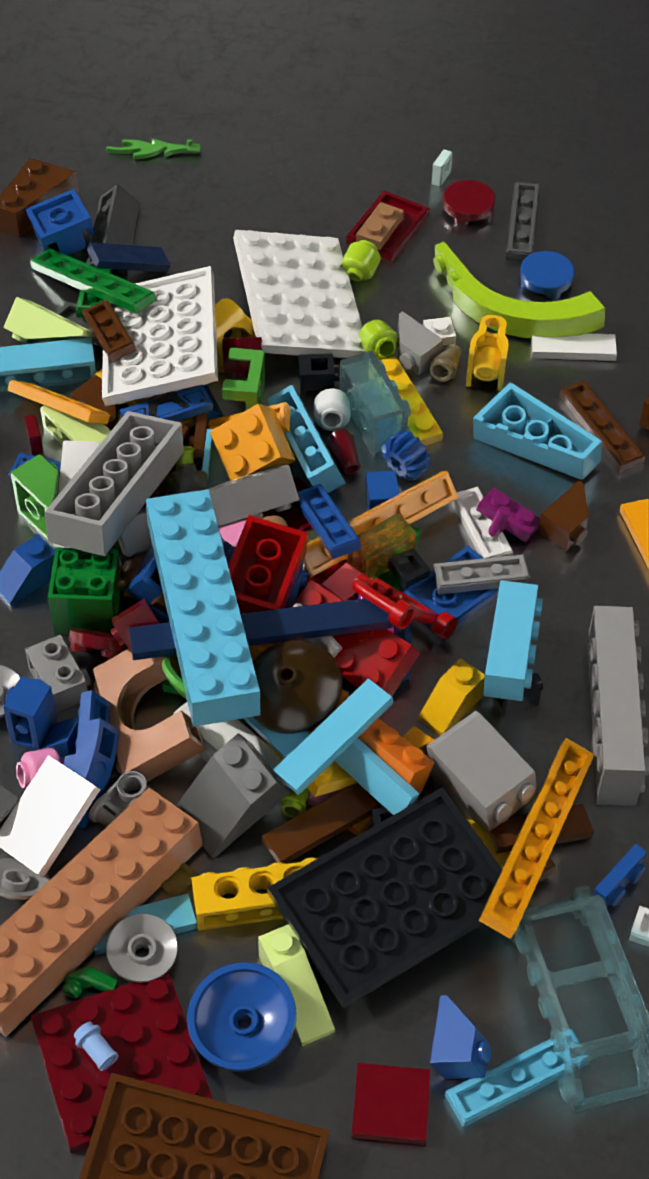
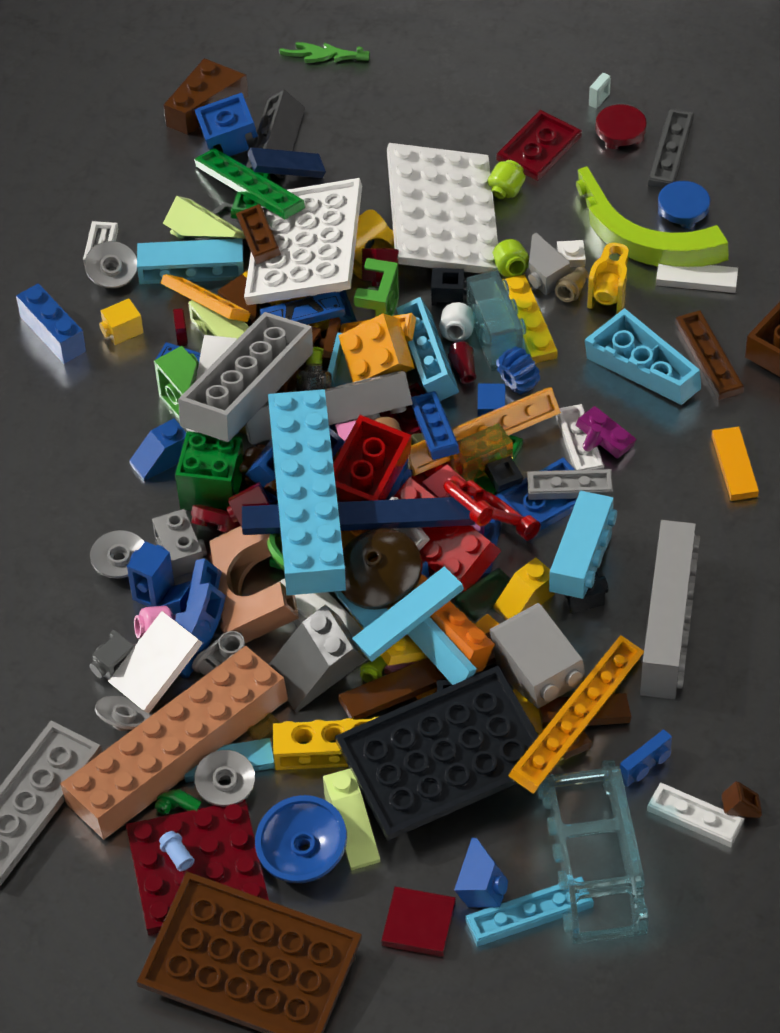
camera: 10 degrees right, 0 degrees up
medium nougat plate [356,202,404,250] -> none
reddish brown slope [538,480,588,552] -> none
none -> tile [455,567,511,621]

